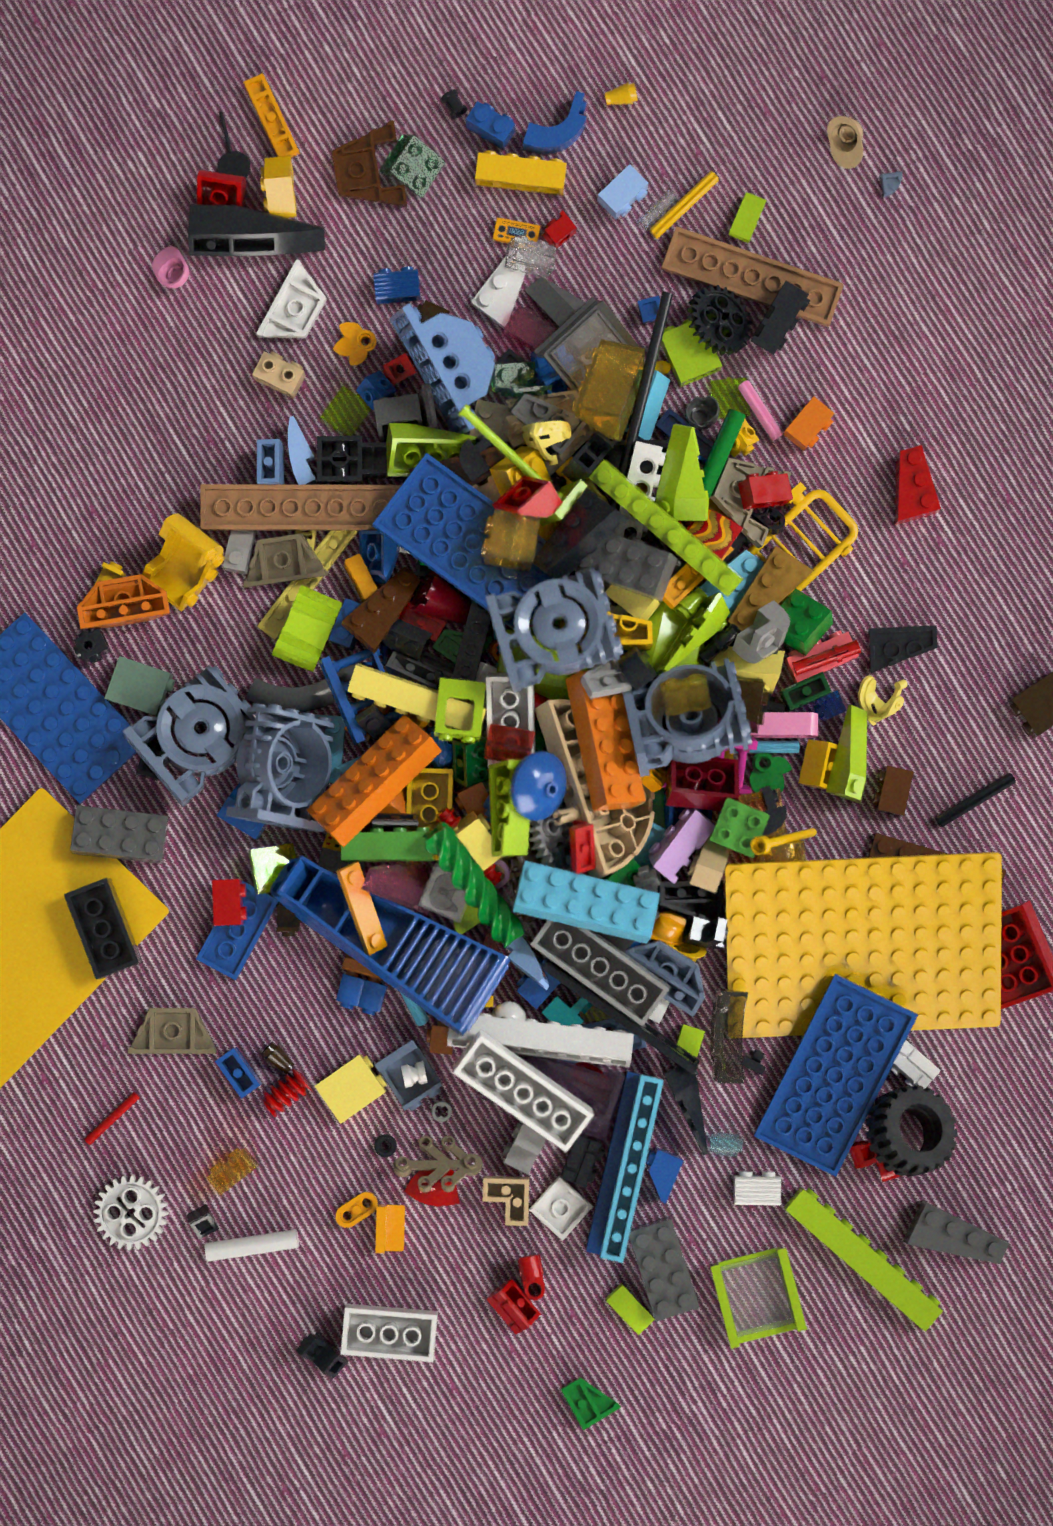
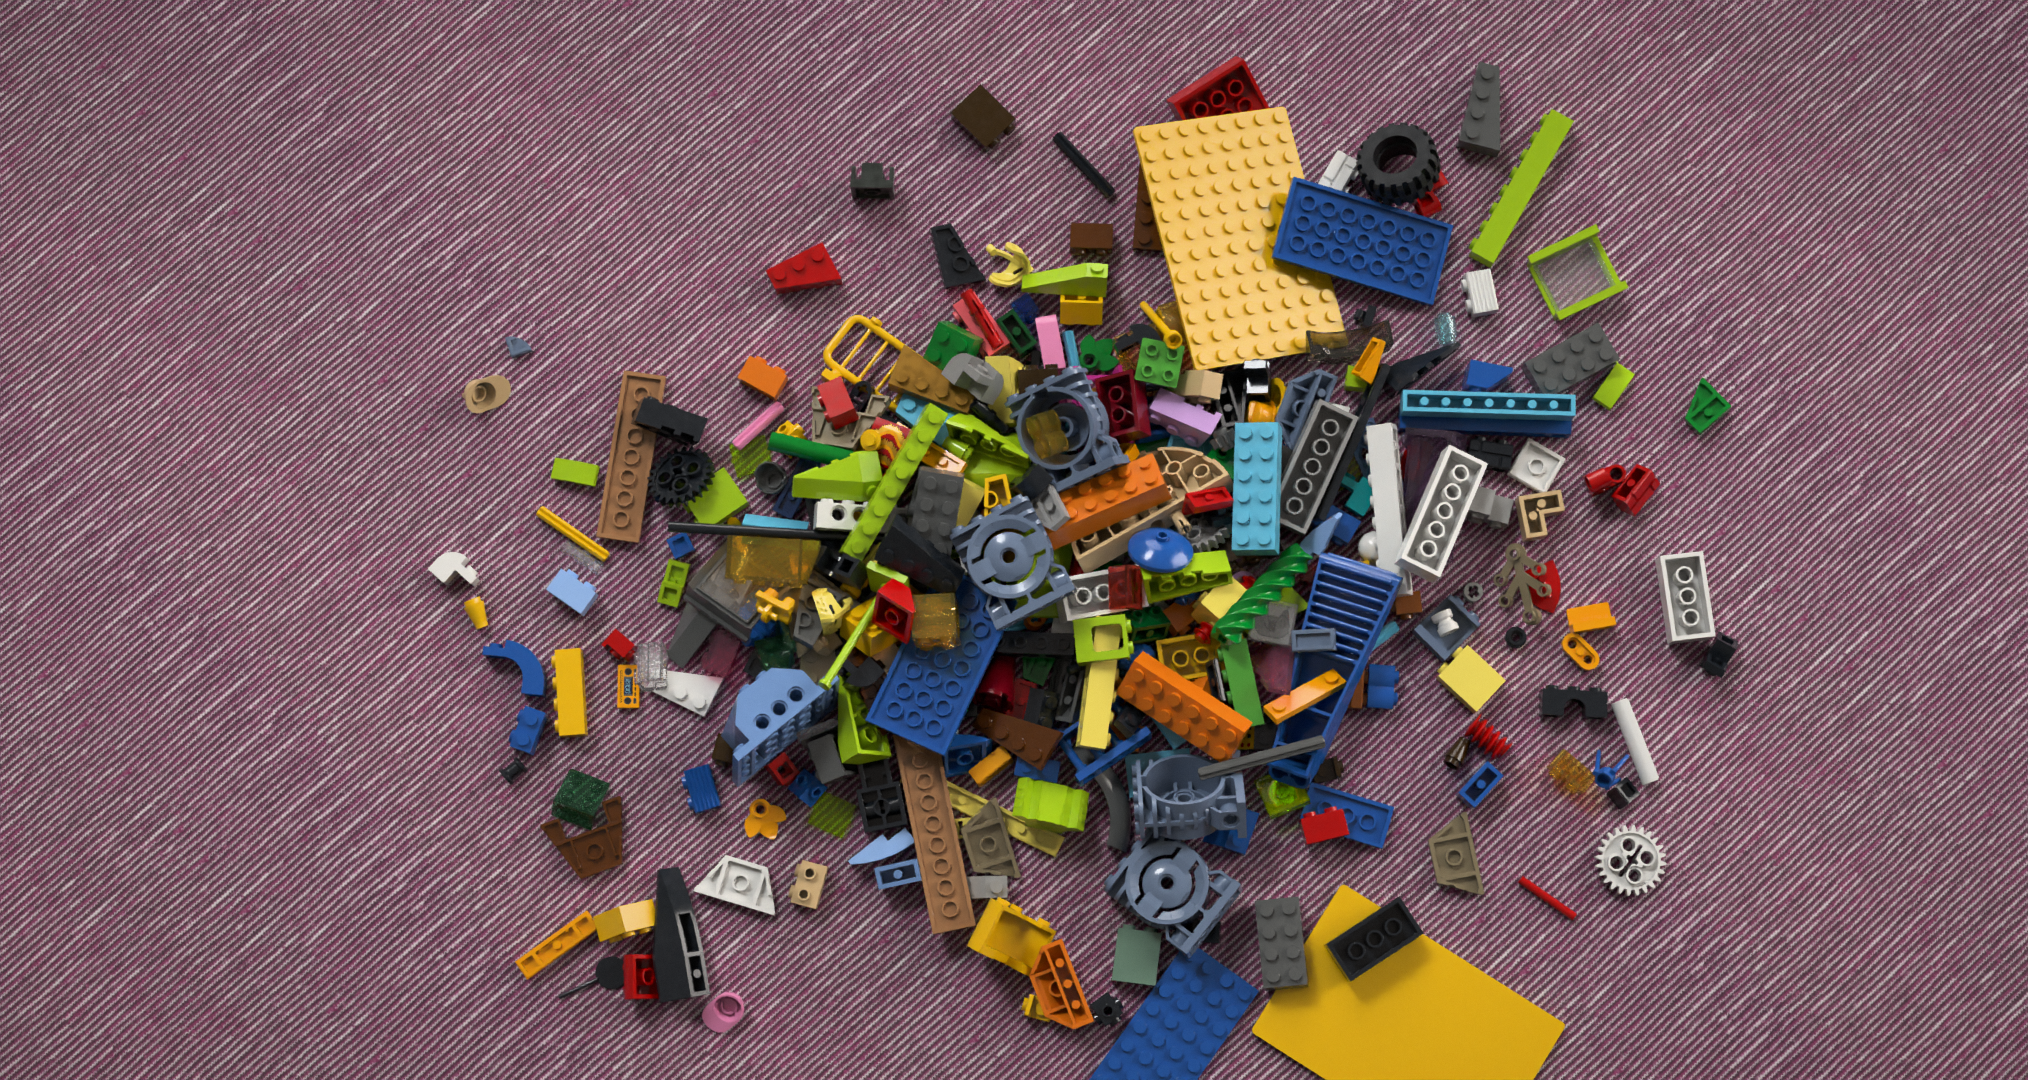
camera: 100 degrees left, 5 degrees down
none -> white brick [428,552,480,587]
none -> lime slope [657,559,691,608]
none -> yellow hips [755,588,795,625]
none -> pearl dark grey panel [850,163,895,199]
none -> yellow plate [860,429,882,451]
none -> dark grey axle [1198,735,1326,781]
none -> sand blue tile [1291,628,1336,653]
none -> light orange slope [1351,337,1386,385]
none -> black arch [1539,685,1608,720]
none -> blue plant [1592,750,1629,790]

